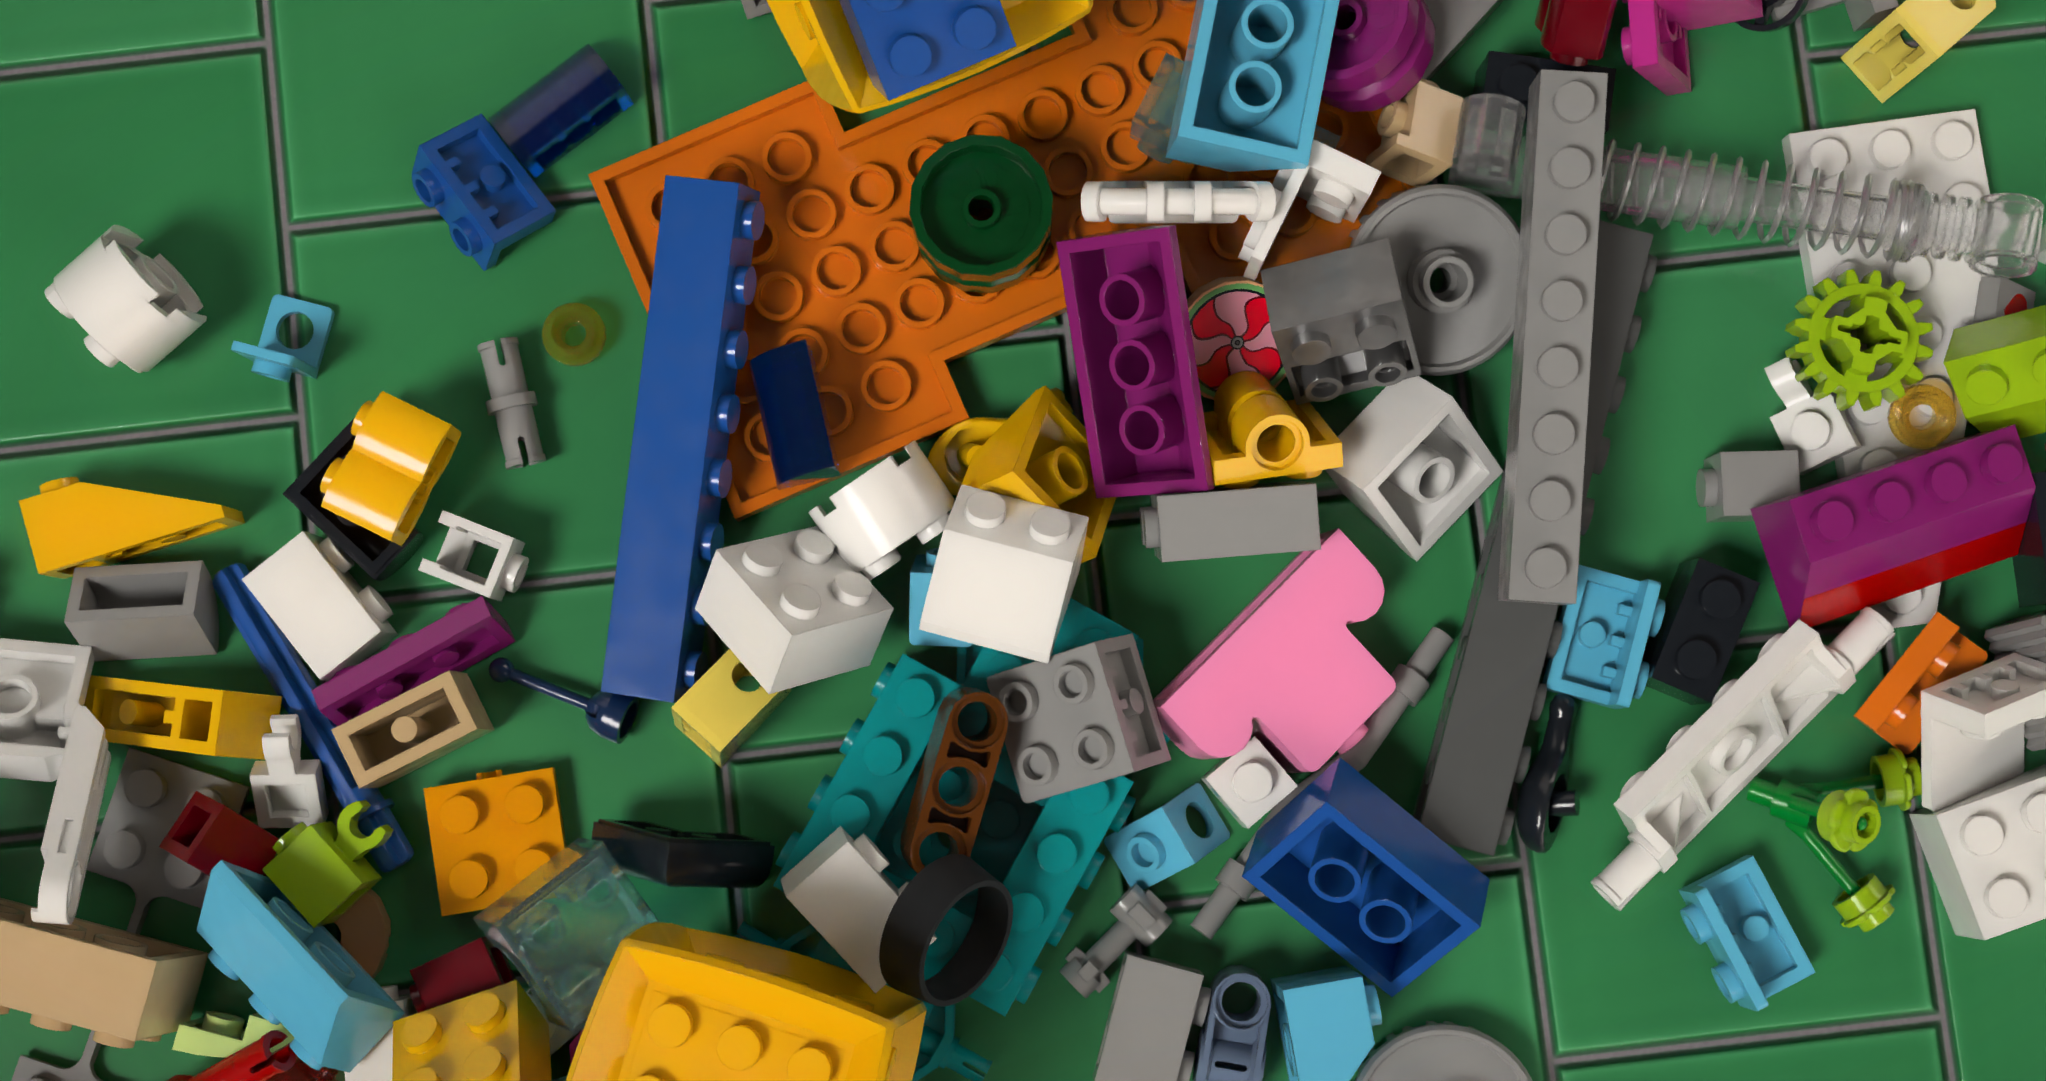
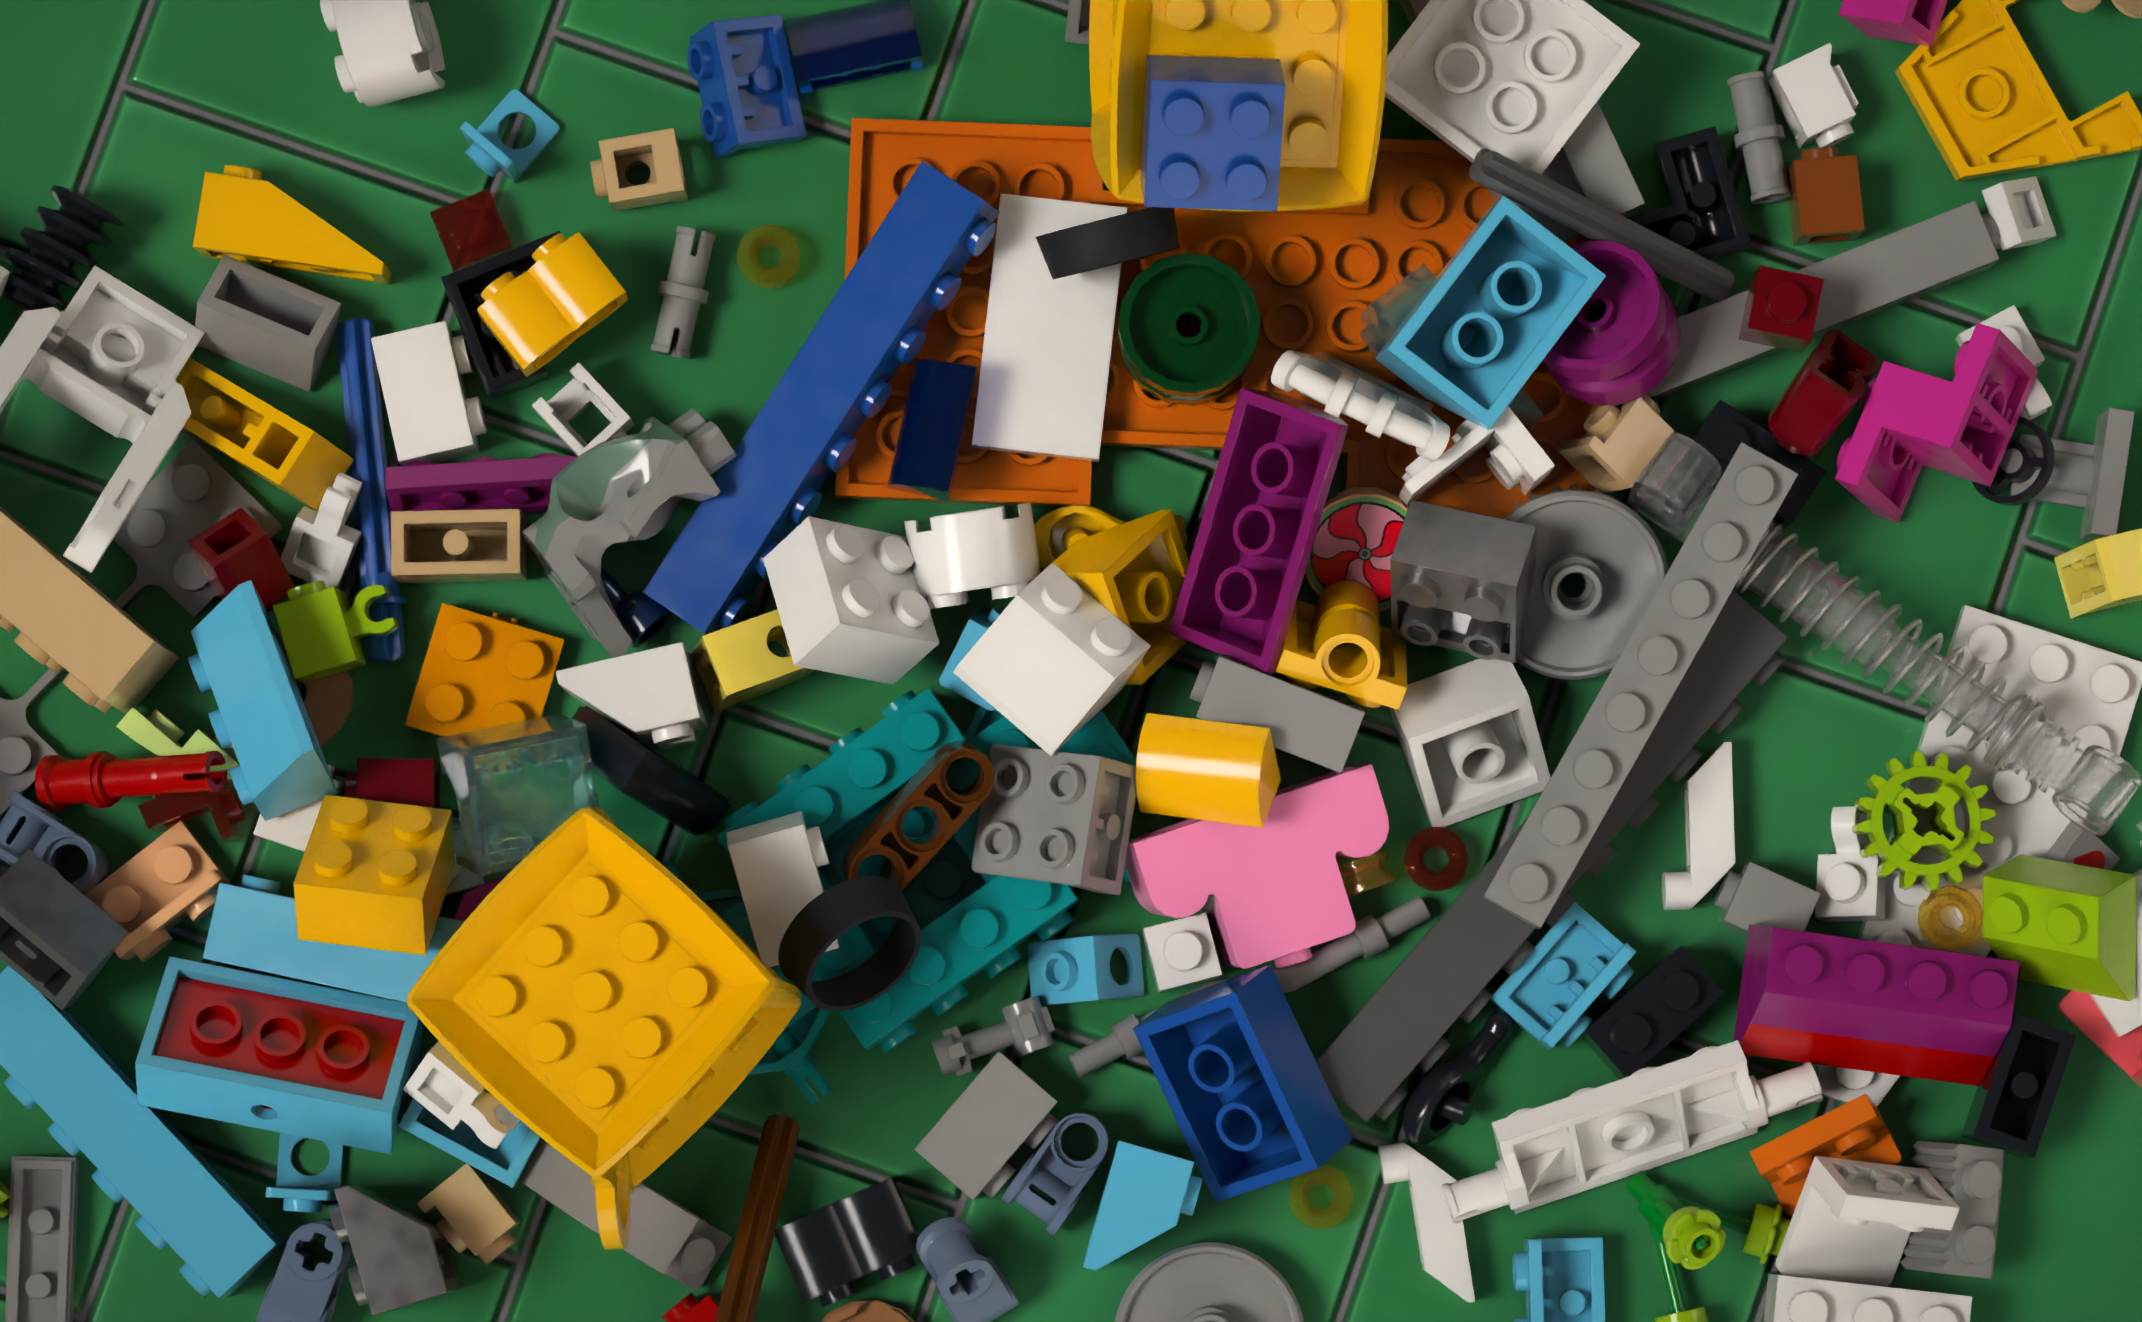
camera: 20 degrees right, 0 degrees up
none -> clear red plate [430,189,514,272]
none -> light grey hips [522,408,737,658]
none -> white slope [556,642,708,750]
none -> tan brick [590,128,689,212]
none -> white tile [972,193,1127,462]
none -> black tyre [1036,207,1178,279]
none -> yellow brick [1136,713,1281,828]
none -> clear yellow plate [1288,1165,1353,1229]
none -> clear yellow bush [1338,850,1396,897]
none -> white piece [1378,1142,1476,1303]
none -> clear red plate [1403,827,1468,891]
none -> white piece [1662,742,1735,910]

